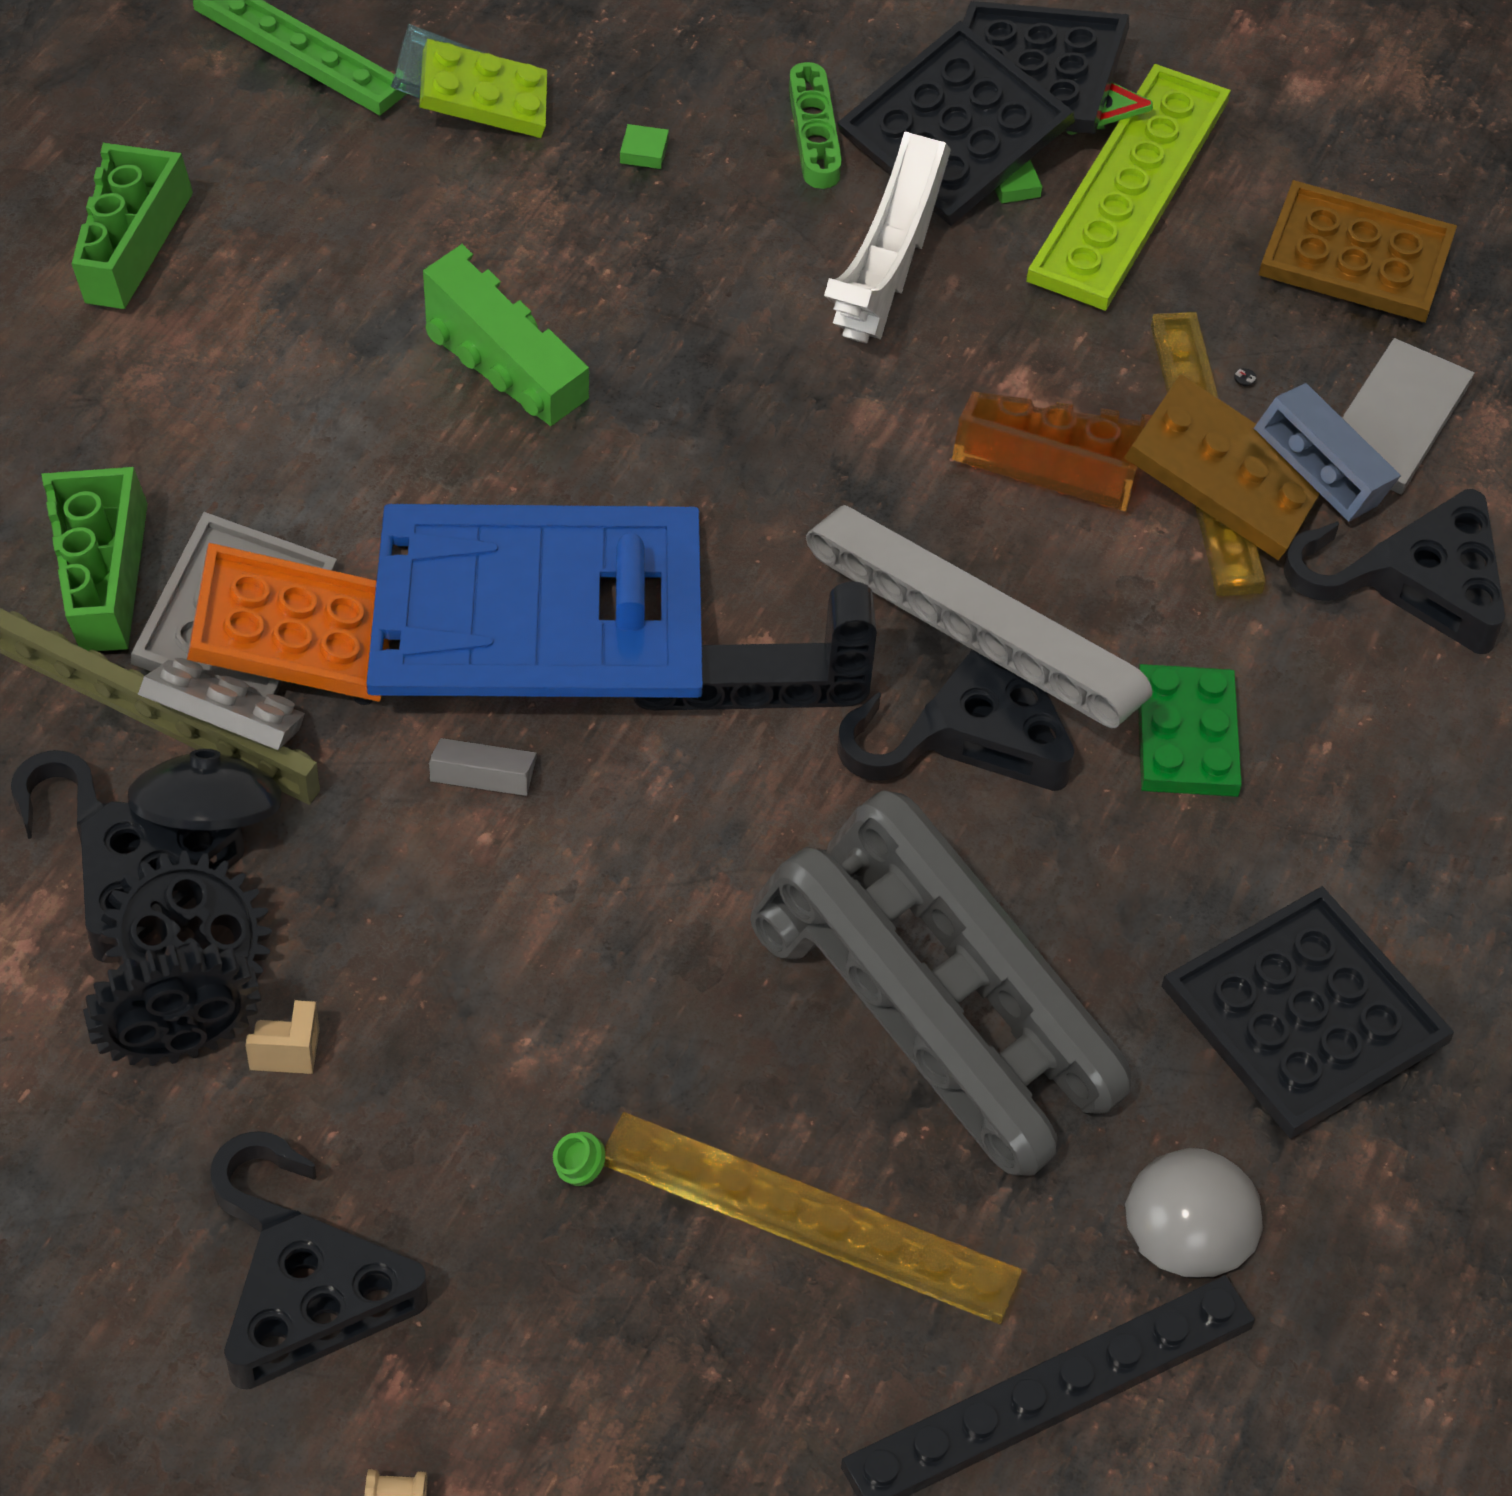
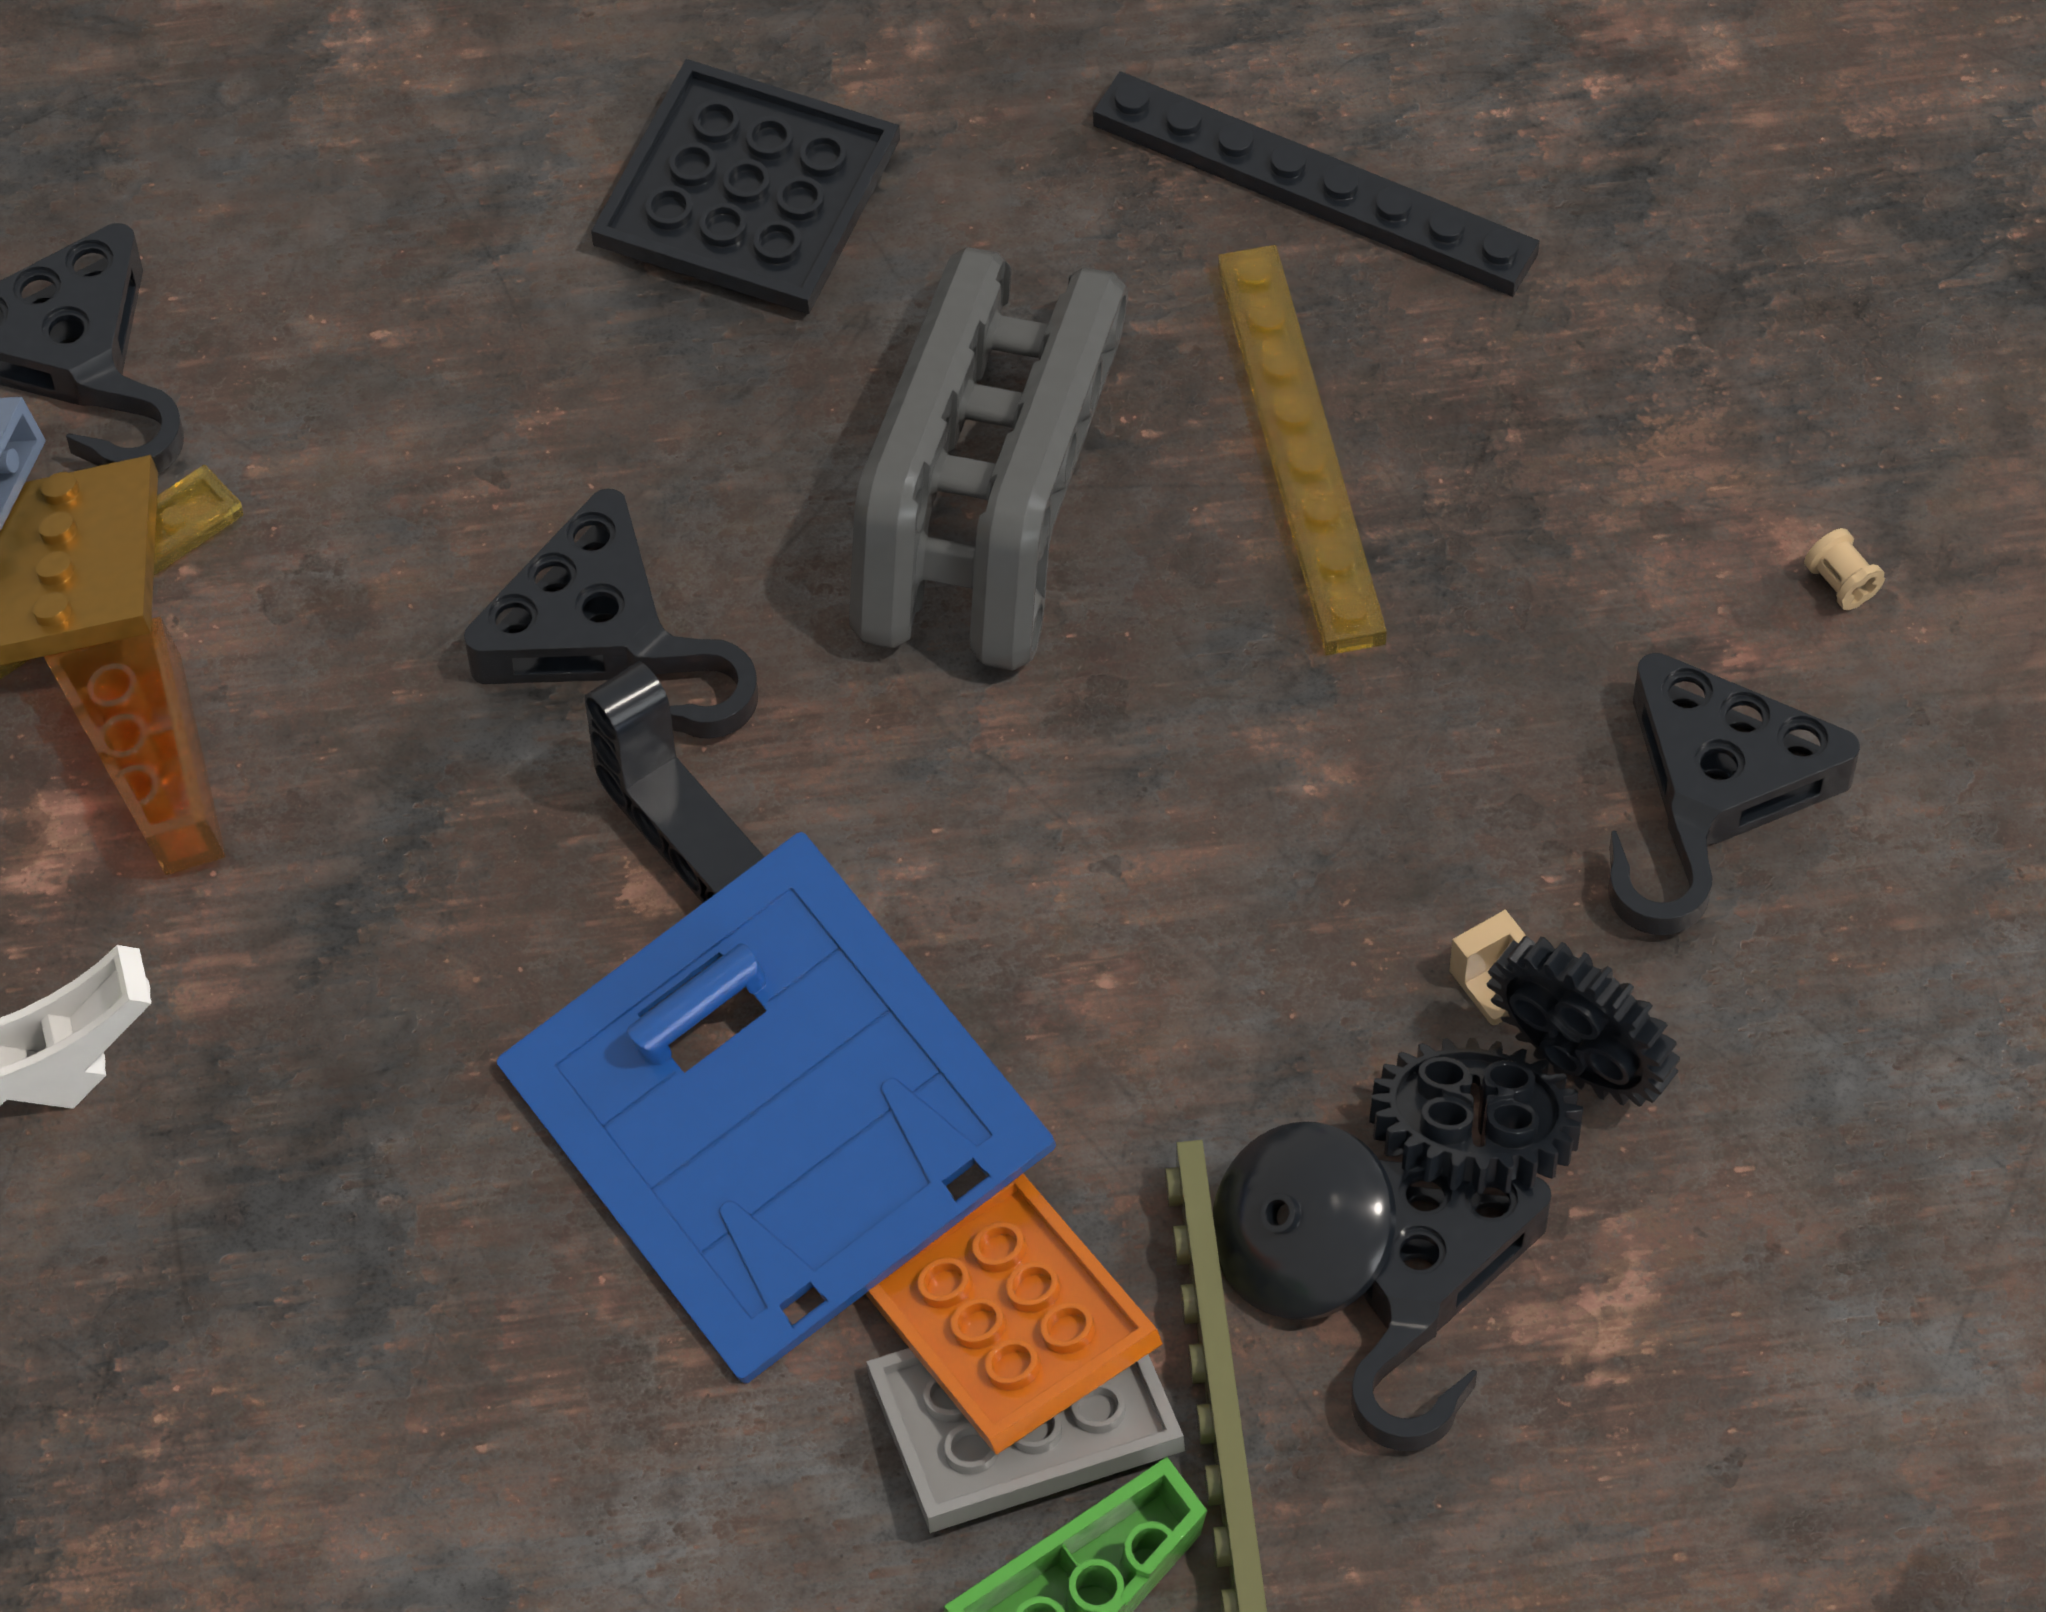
camera: 120 degrees left, 5 degrees up
light grey plate [138,658,305,750] -> none
bright green wedge [423,244,589,426] -> none
light grey slope [429,738,537,796] -> none
bright green plate [553,1132,605,1186] -> none
light grey beam [806,505,1152,728] -> none
light grey cylinder [1124,1148,1263,1277] -> none
green plate [1138,664,1242,797] -> none

